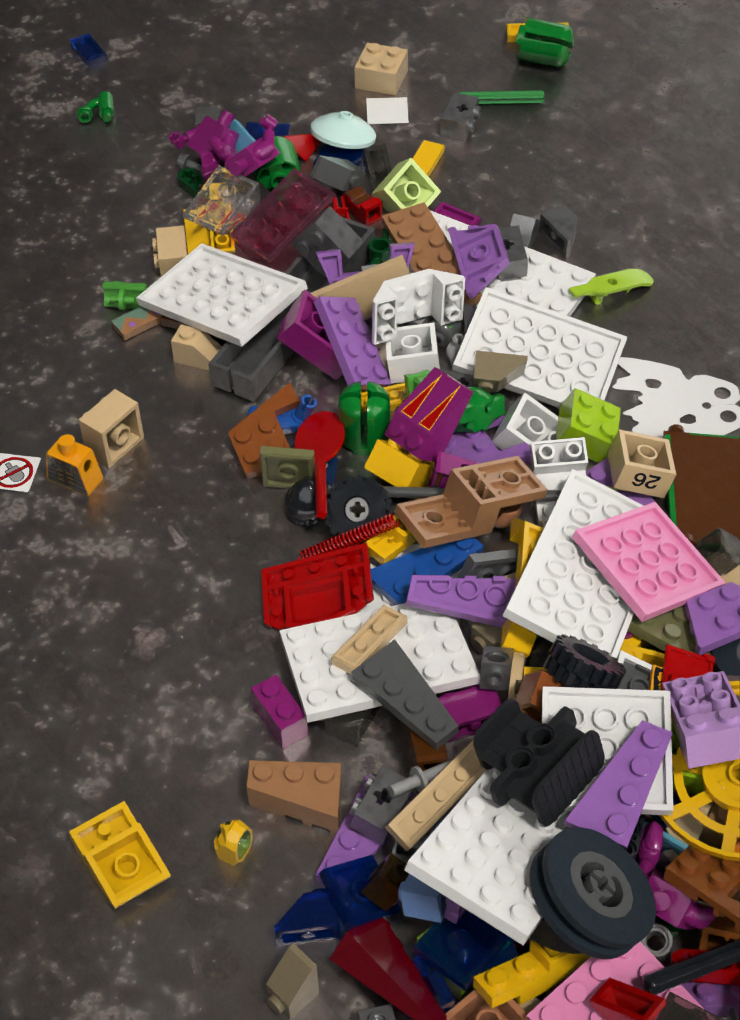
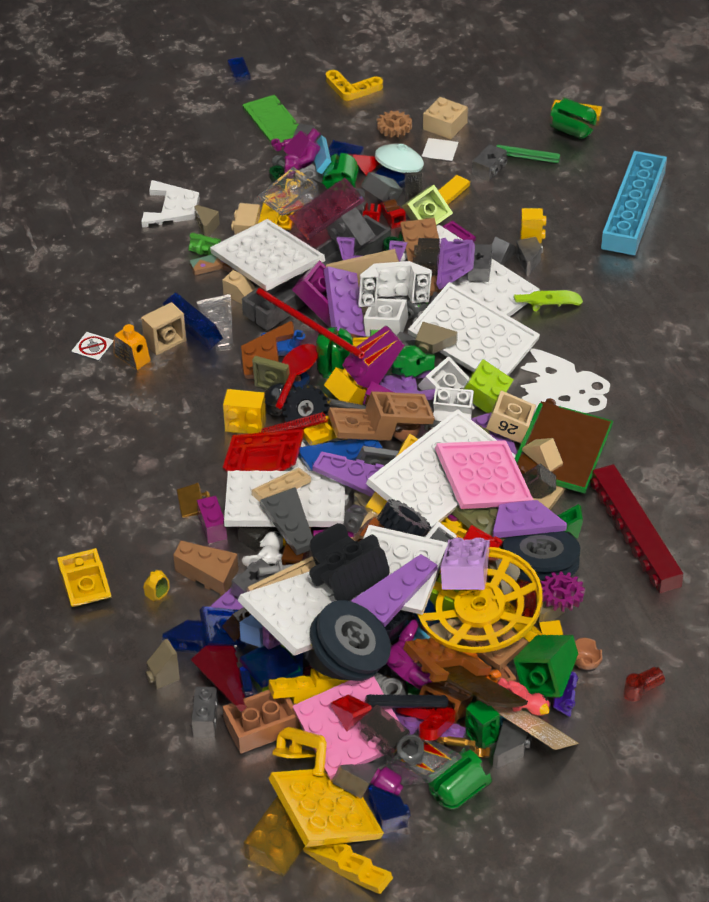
camera: 15 degrees right, 5 degrees down
green plant [76,91,114,123] -> none
magenta torso [208,113,280,182] -> none
none -> white wing [142,180,200,227]
none -> clear blue brick [162,292,223,350]
none -> pearl gold piece [177,483,210,517]
none -> dark tan slope [194,205,220,237]
none -> clear wing [196,294,233,353]
none -> yellow brick [223,389,266,434]
none -> bright green piece [242,95,298,143]
none -> white animal [242,531,286,567]
none -> red piece [256,288,365,359]
none -> yellow beam [326,70,383,101]
none -> medium nougat gear [377,110,412,138]
none -> clear smoke brick [413,238,440,276]
none -> yellow brick [520,208,546,243]
none -> tan slope [522,438,563,473]
none -> medium azure brick [601,151,667,255]

